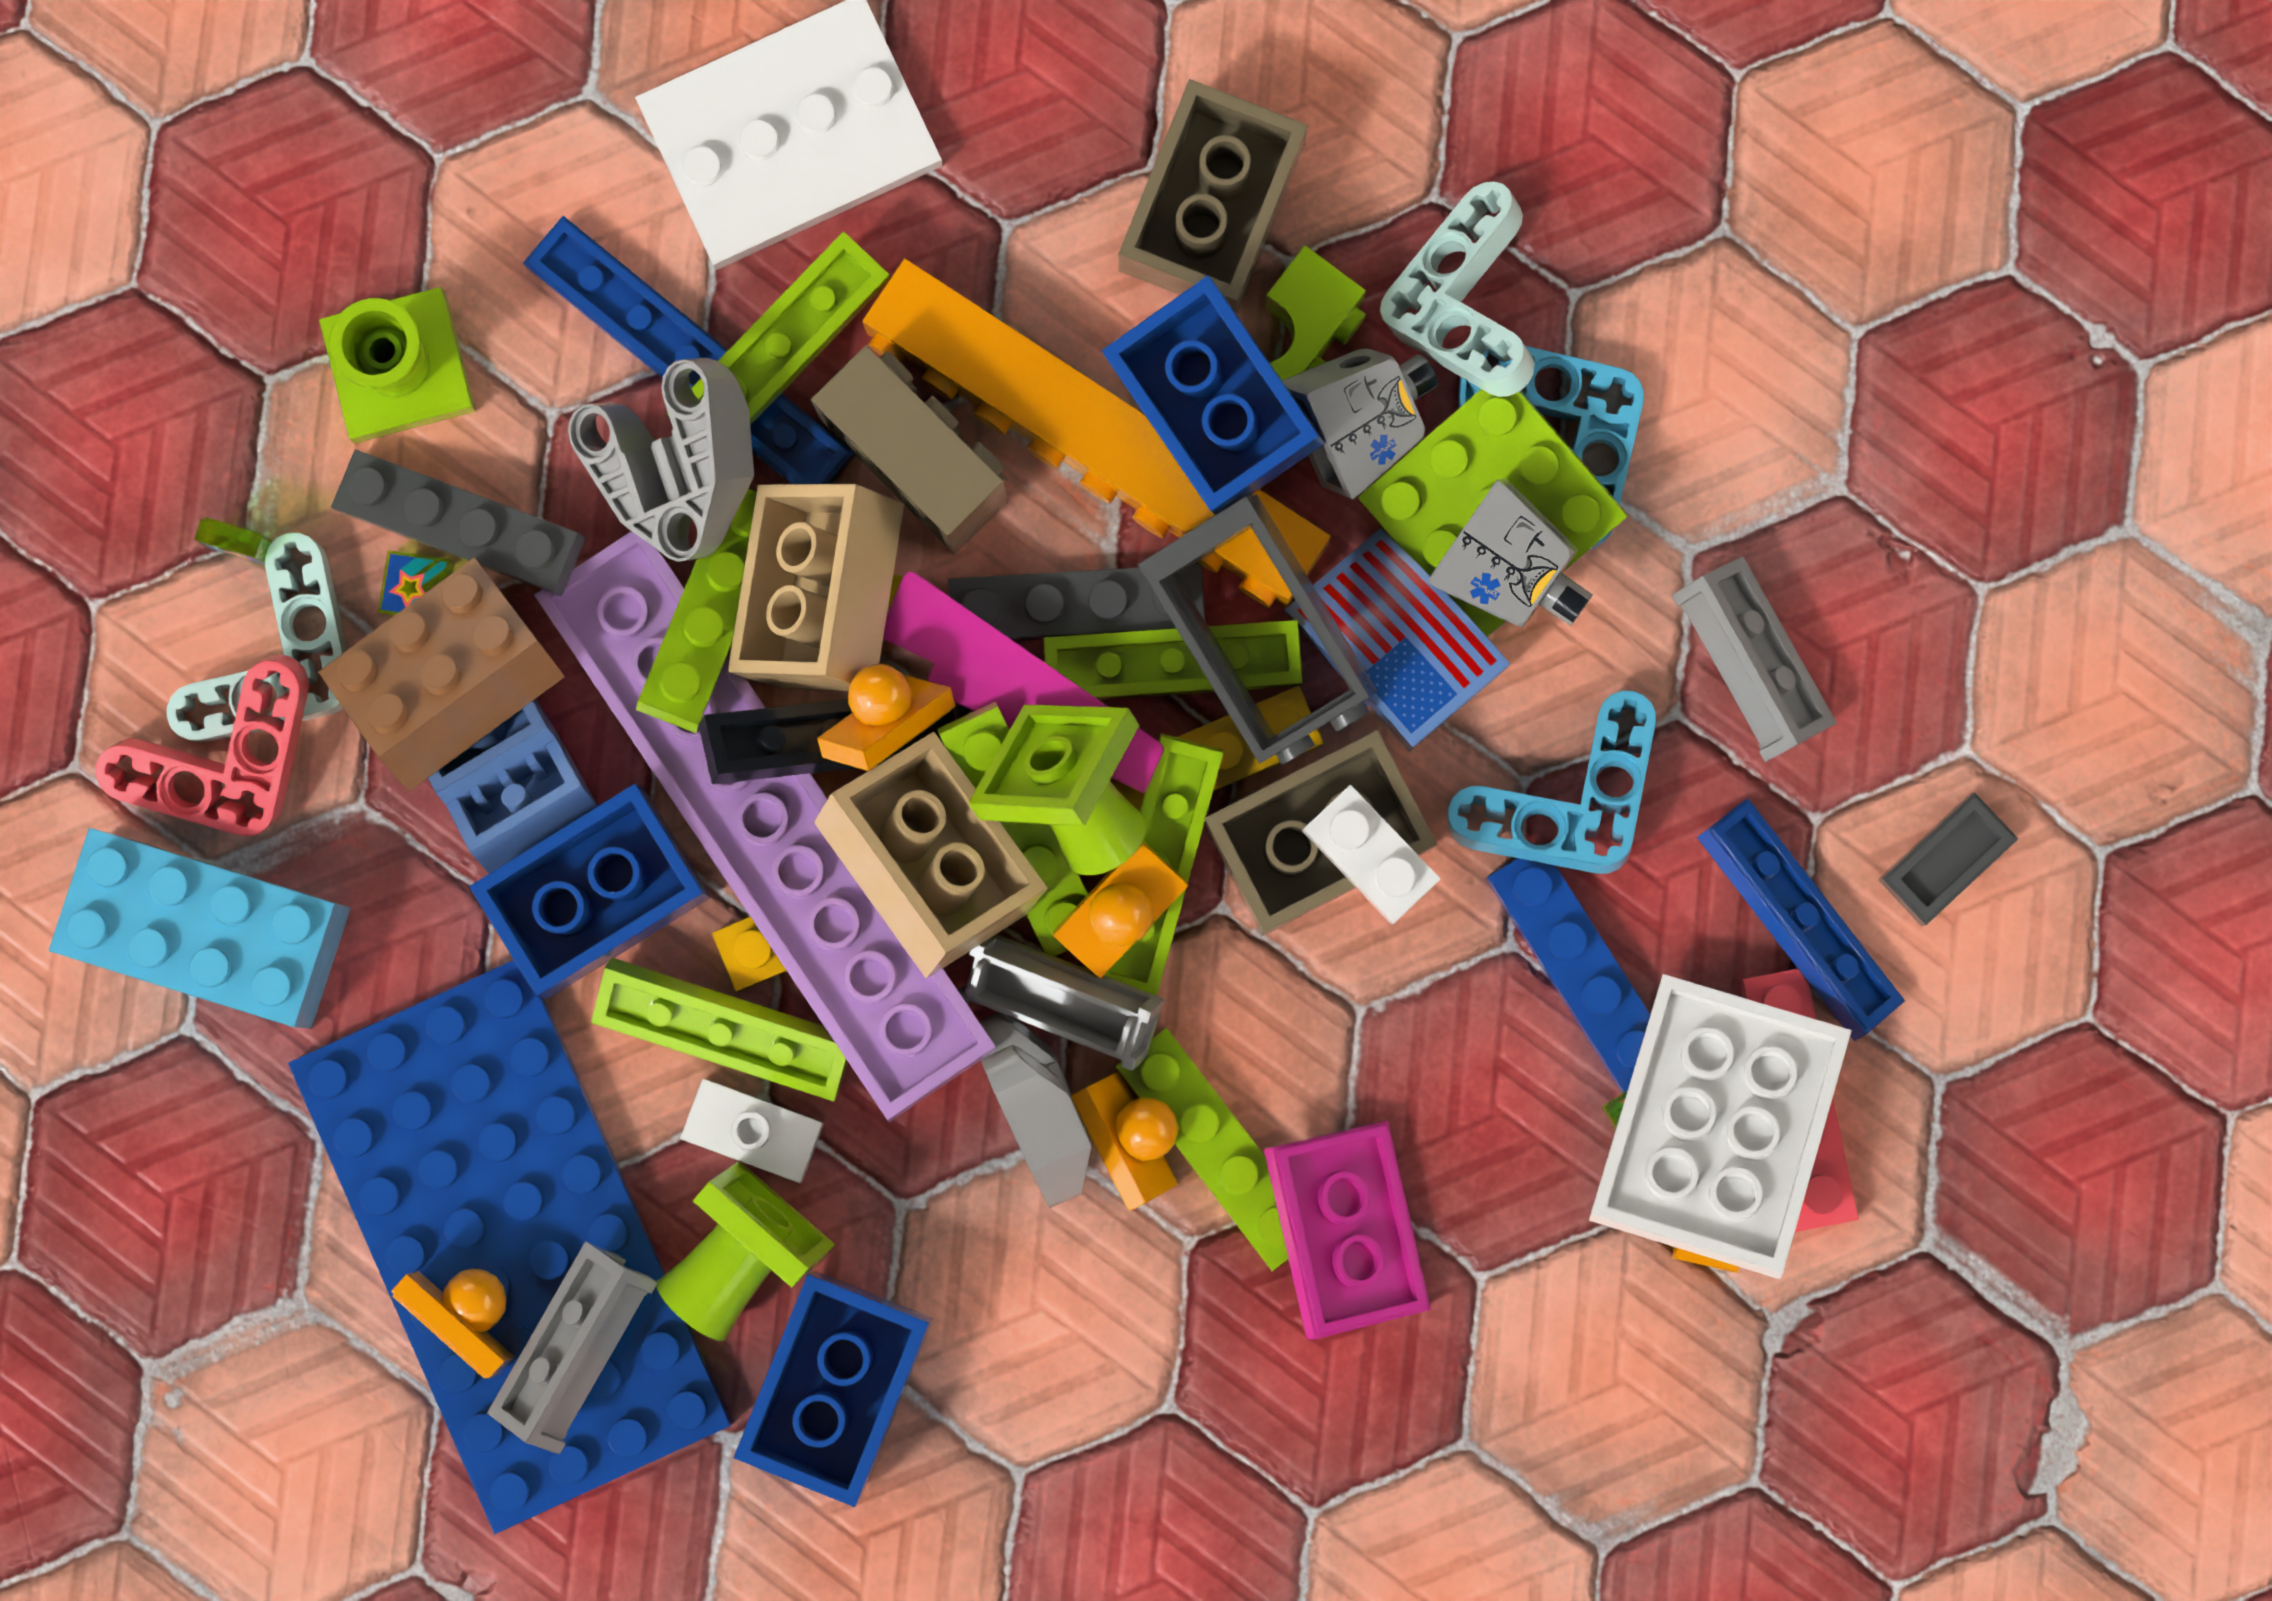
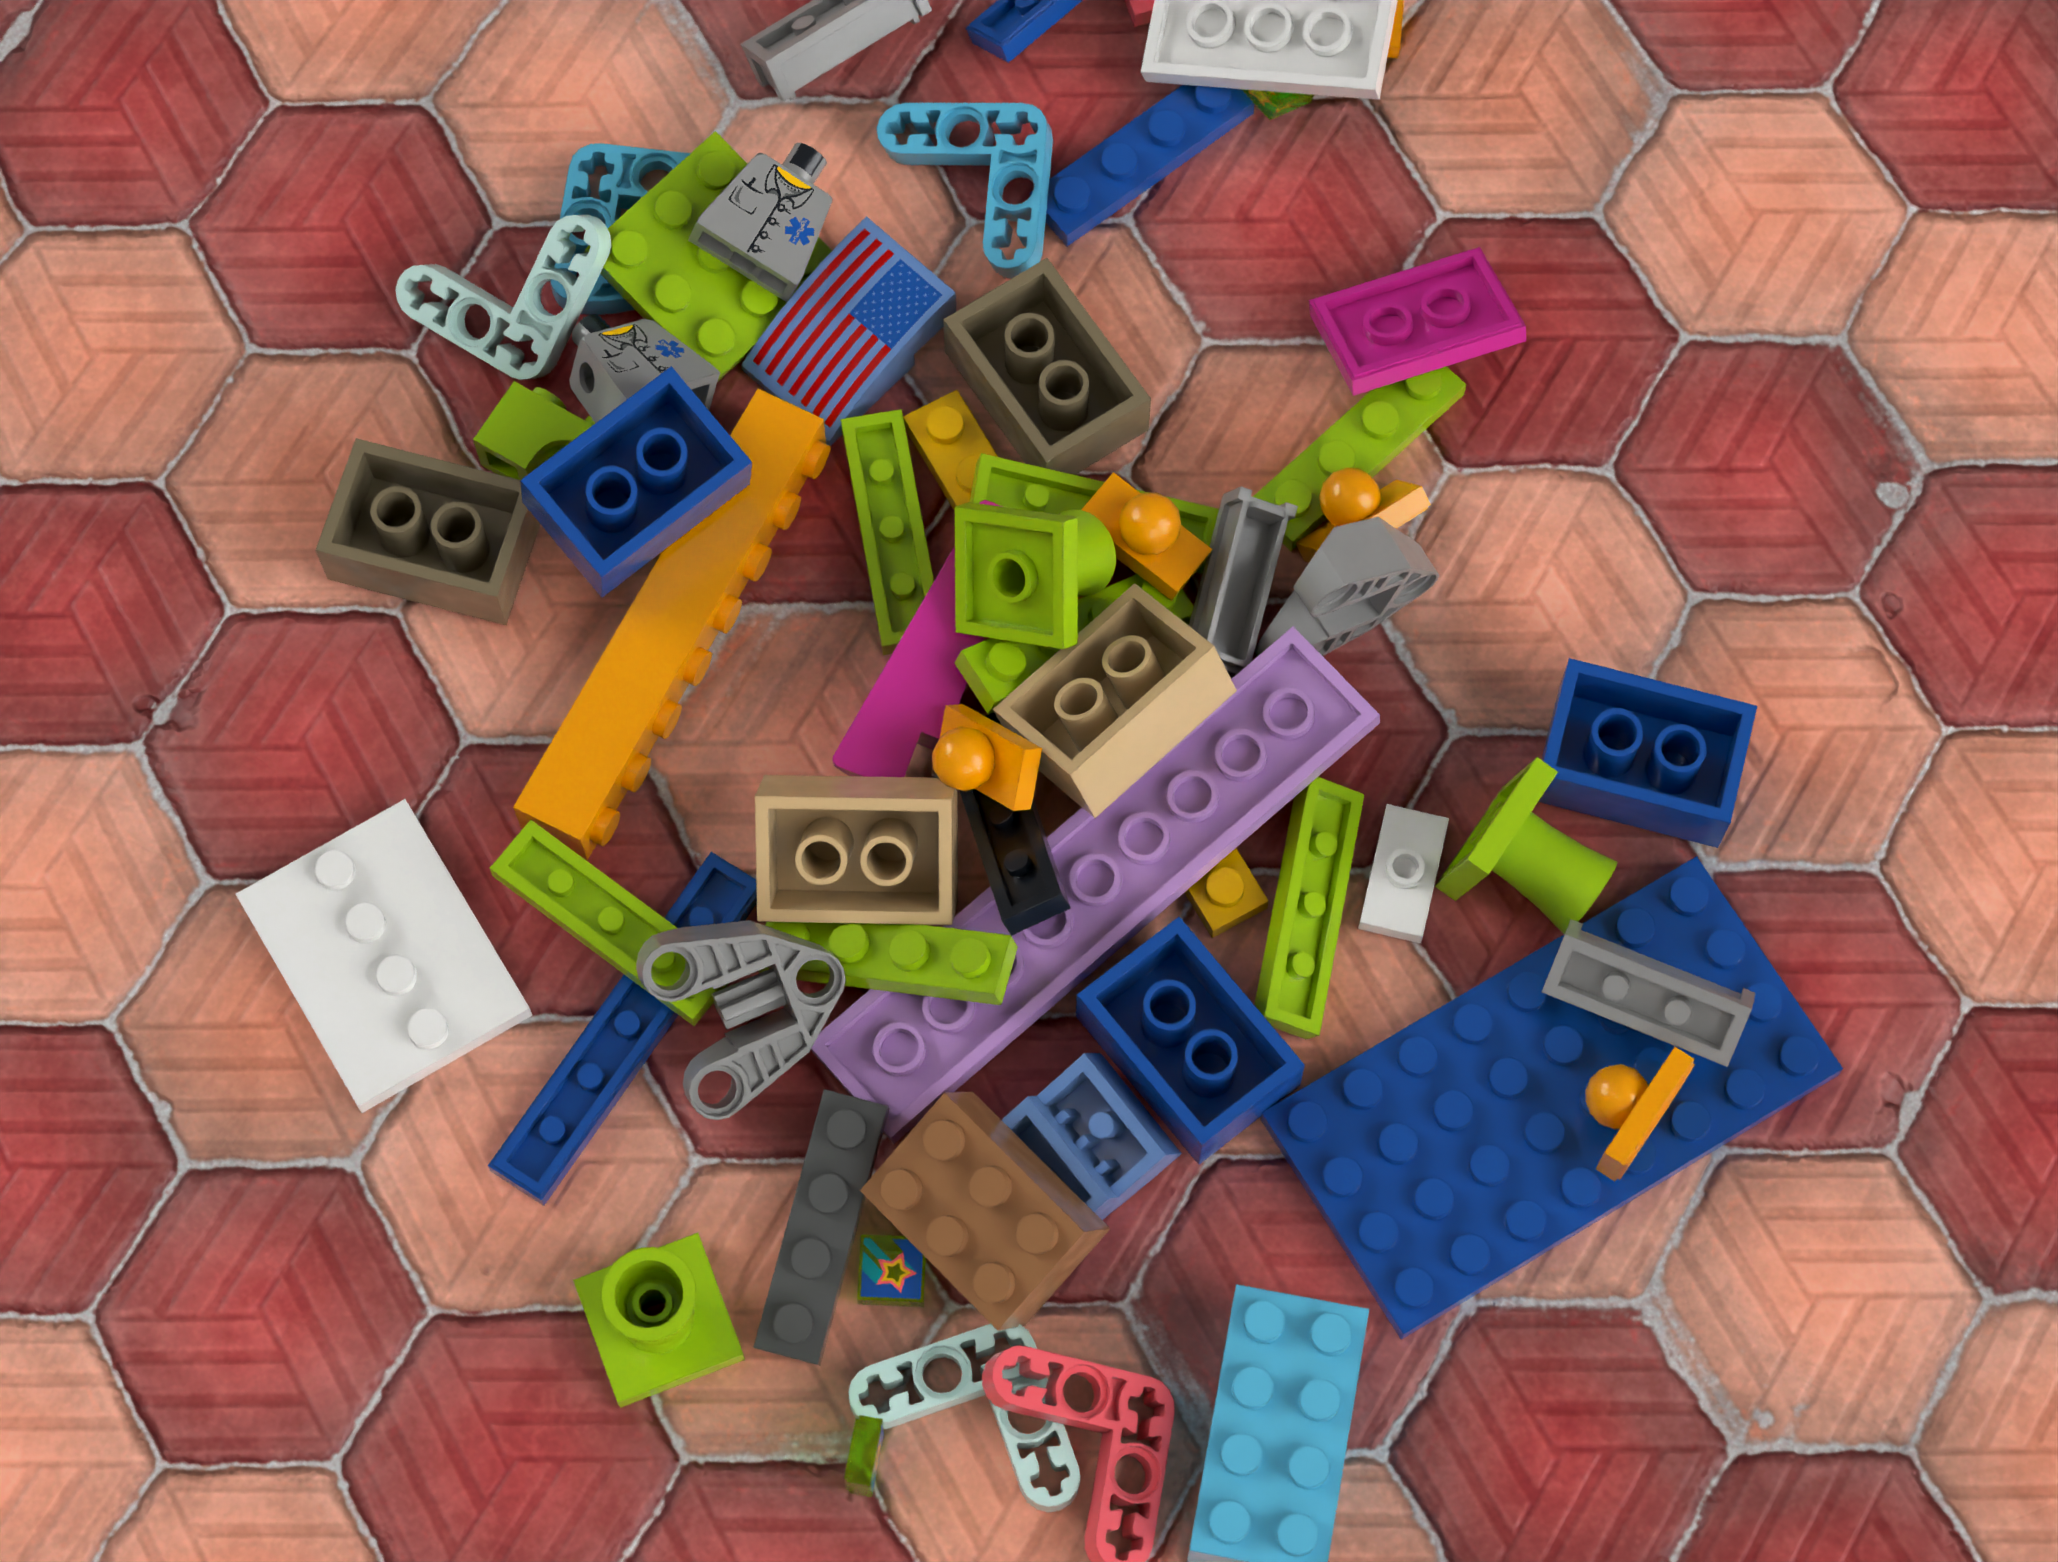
camera: 100 degrees left, 15 degrees down
dark tan brick [811,345,1008,555] -> none
dark grey plate [948,564,1205,641] -> none
dark grey window [1138,494,1378,765] -> none
white plate [1302,785,1440,925] -> none

